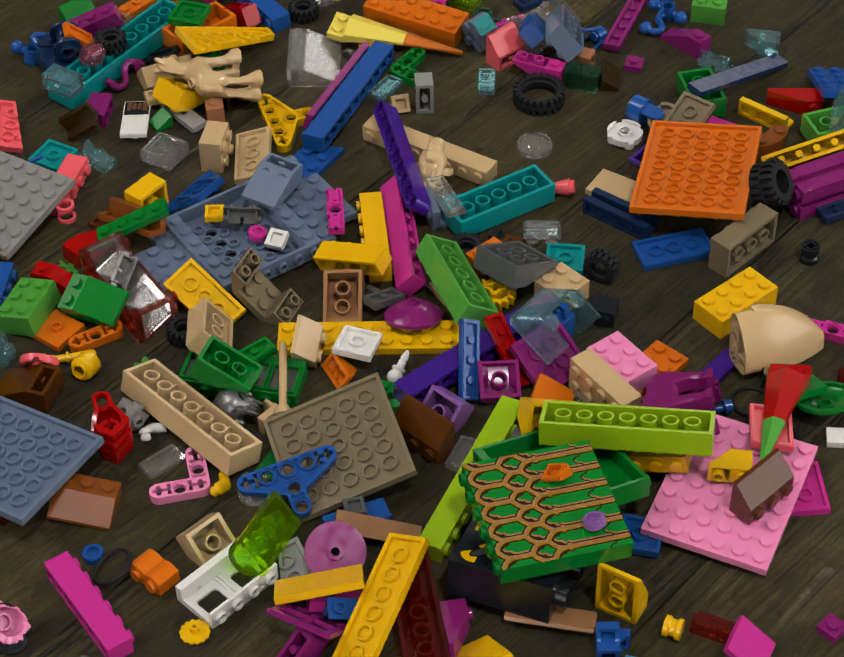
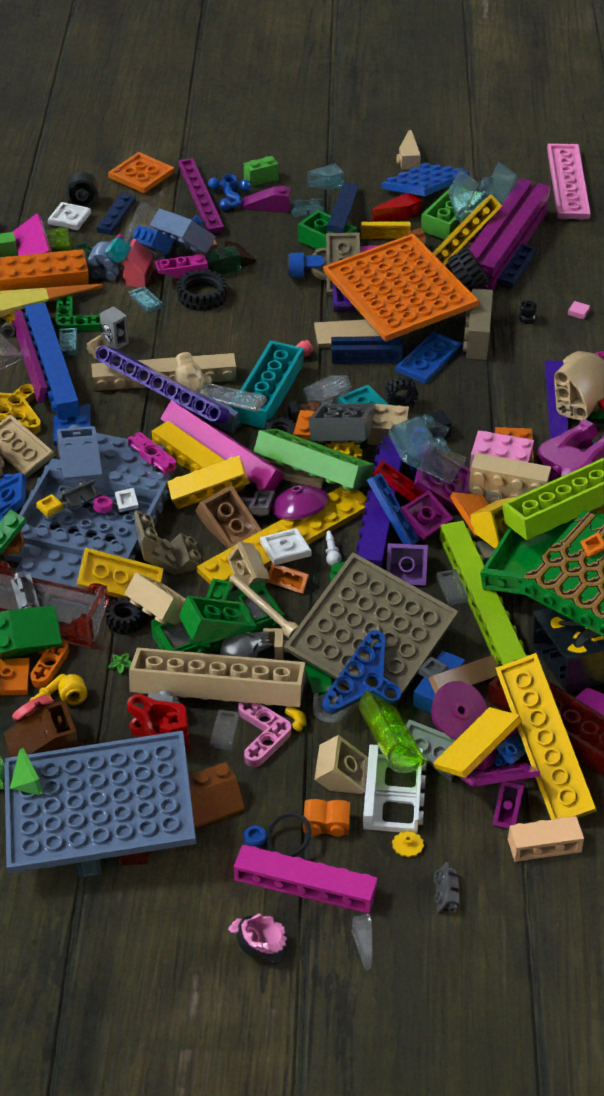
camera: 40 degrees left, 0 degrees up
white arm [139,422,167,442] -> none
reddish brown slope [395,393,455,465] -> none
clear tile [517,132,553,159] -> none
white plate [607,119,643,150] -> none
magenta plate [624,55,645,74] -> none
yellow brick [692,267,778,339] -> none

